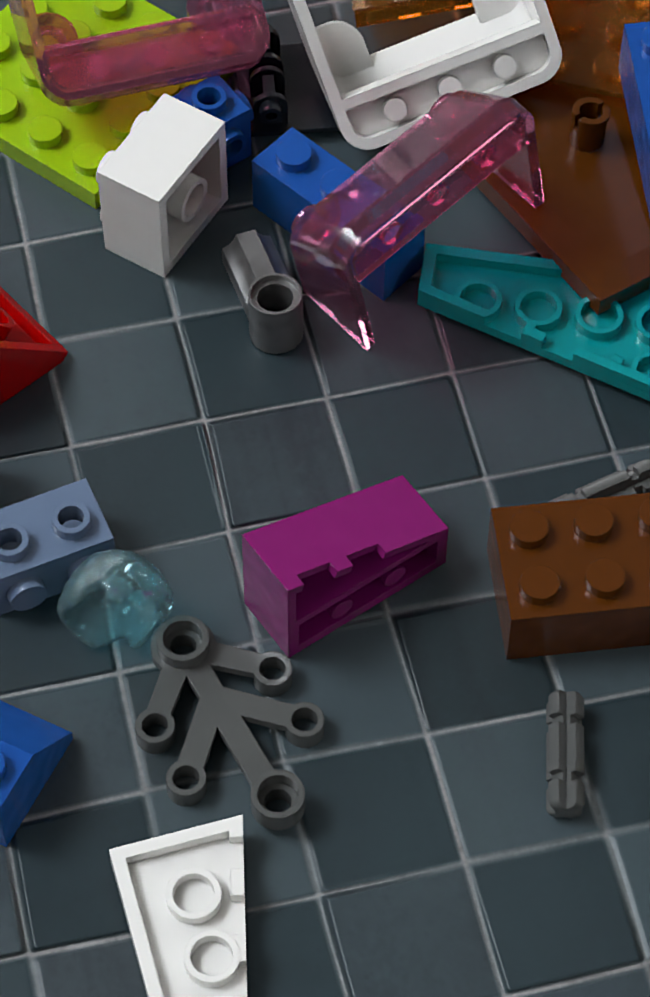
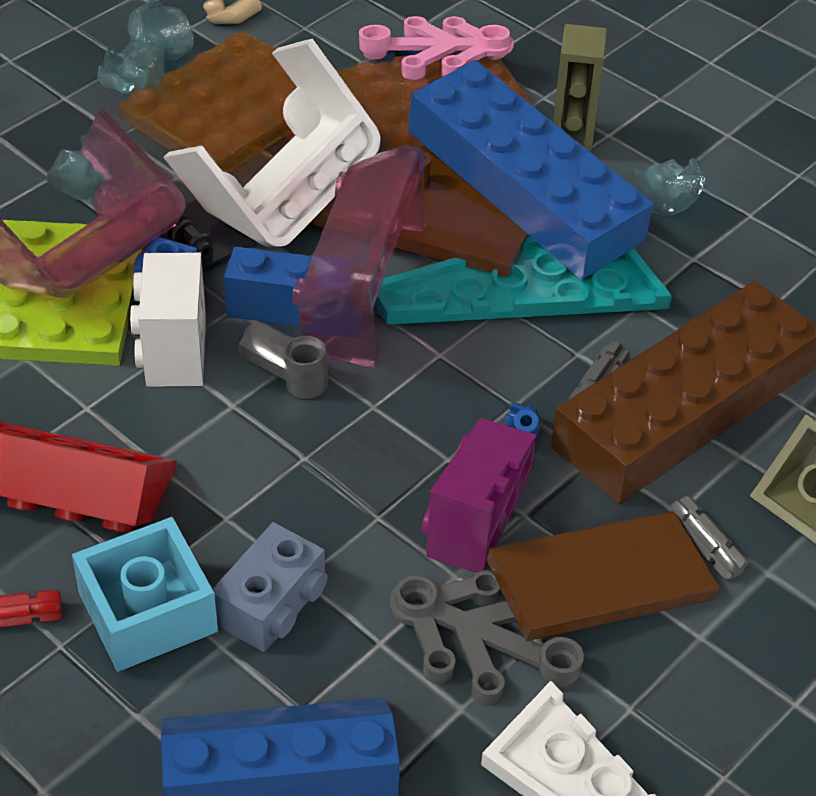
camera: 35 degrees left, 10 degrees down
clear light blue hair [56,549,174,649] -> none
none -> reddish brown tile [487,511,719,641]
none -> blue arm [505,403,541,441]

